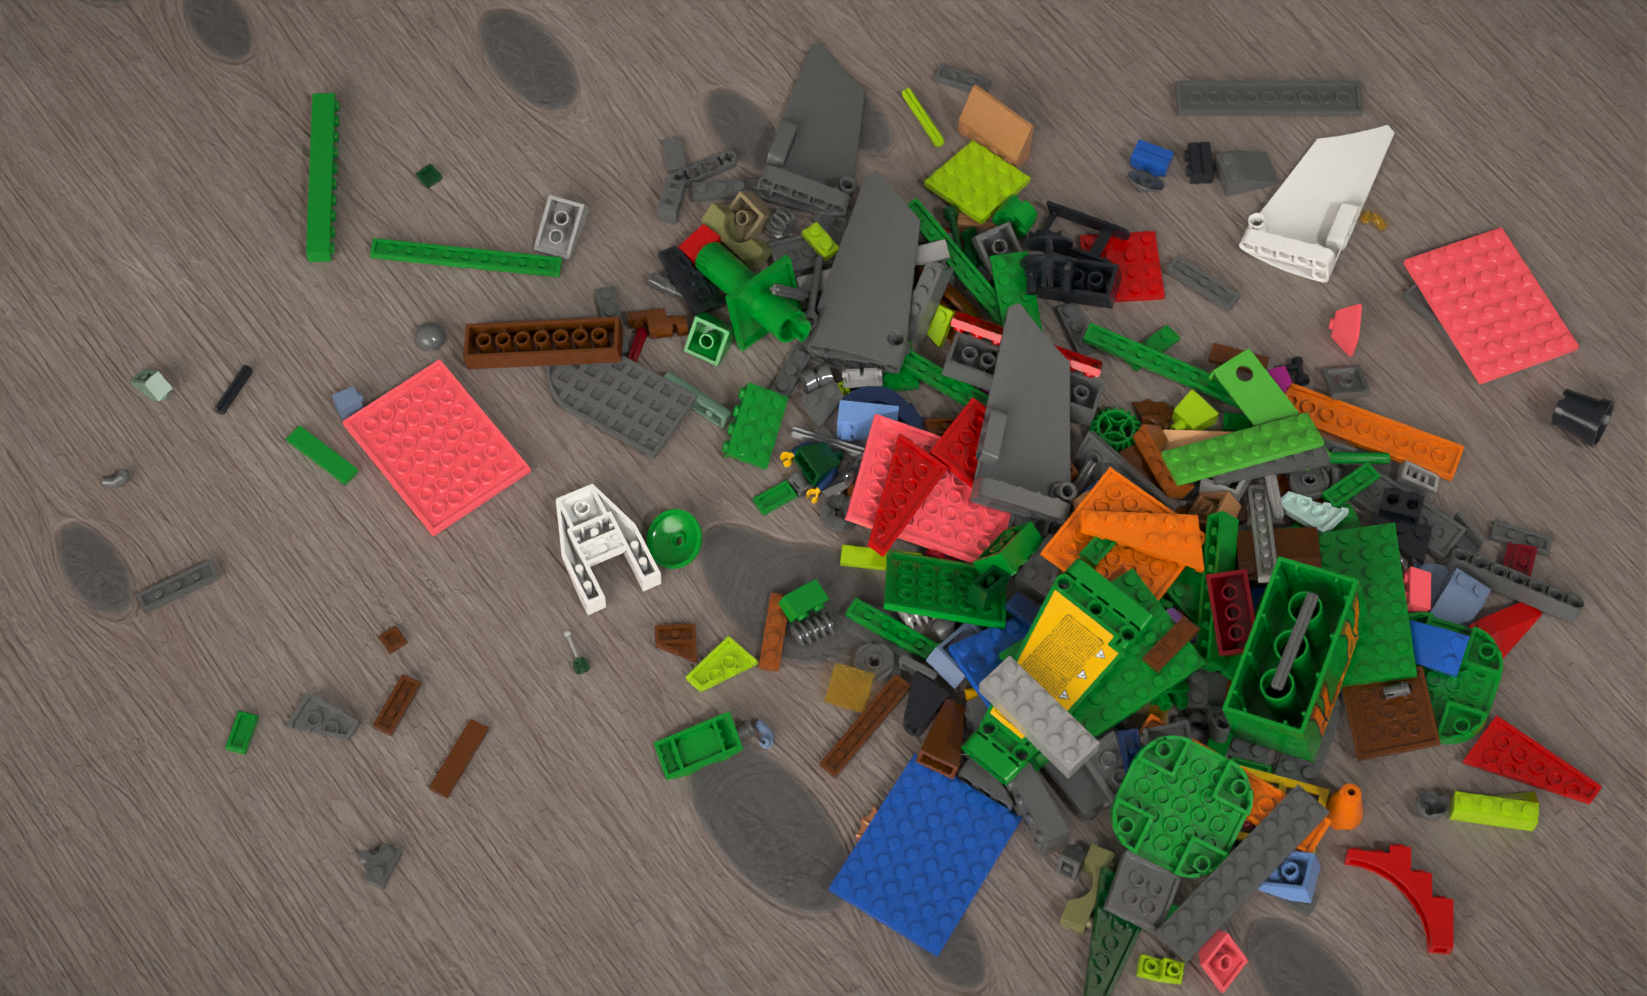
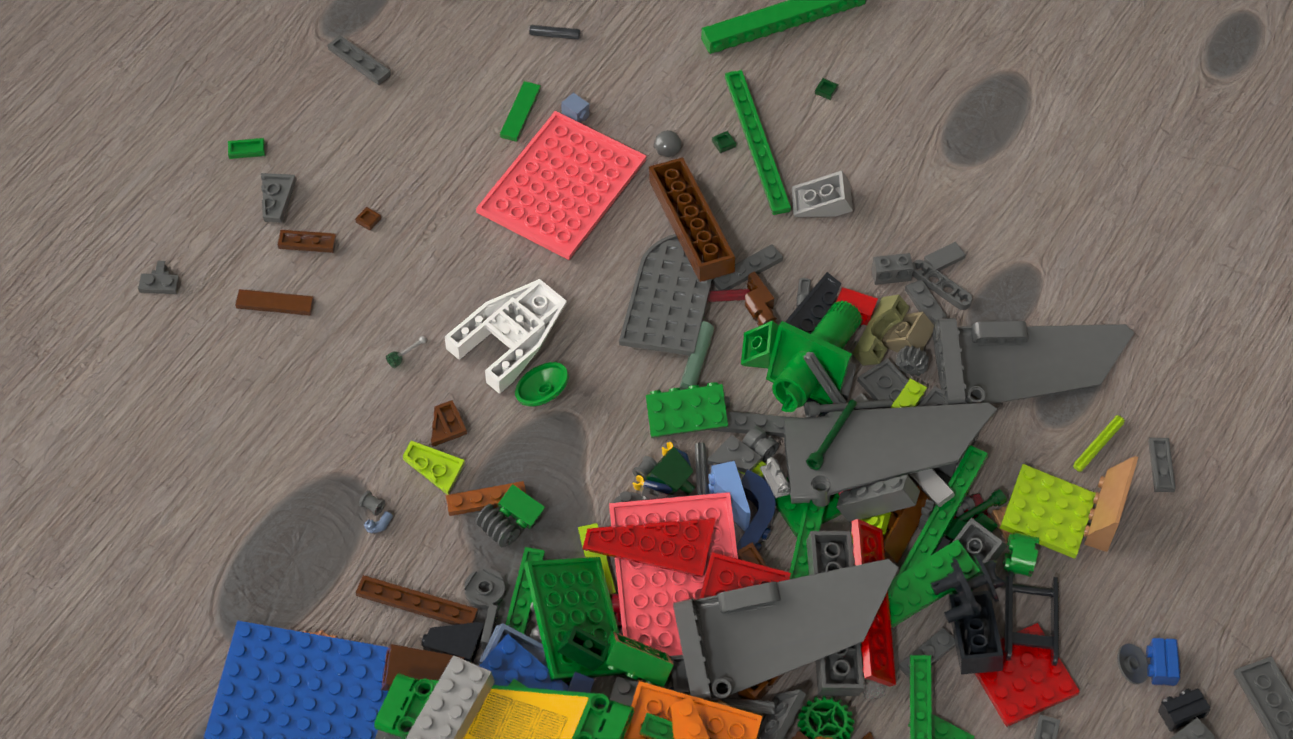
camera: 70 degrees right, 5 degrees down
green slope [654,711,744,781] -> none
green tile [753,480,797,516] -> none
clear yellow tile [824,663,875,713] -> none
none -> dark green tile [712,131,736,154]
none -> dark green piece [806,400,857,470]

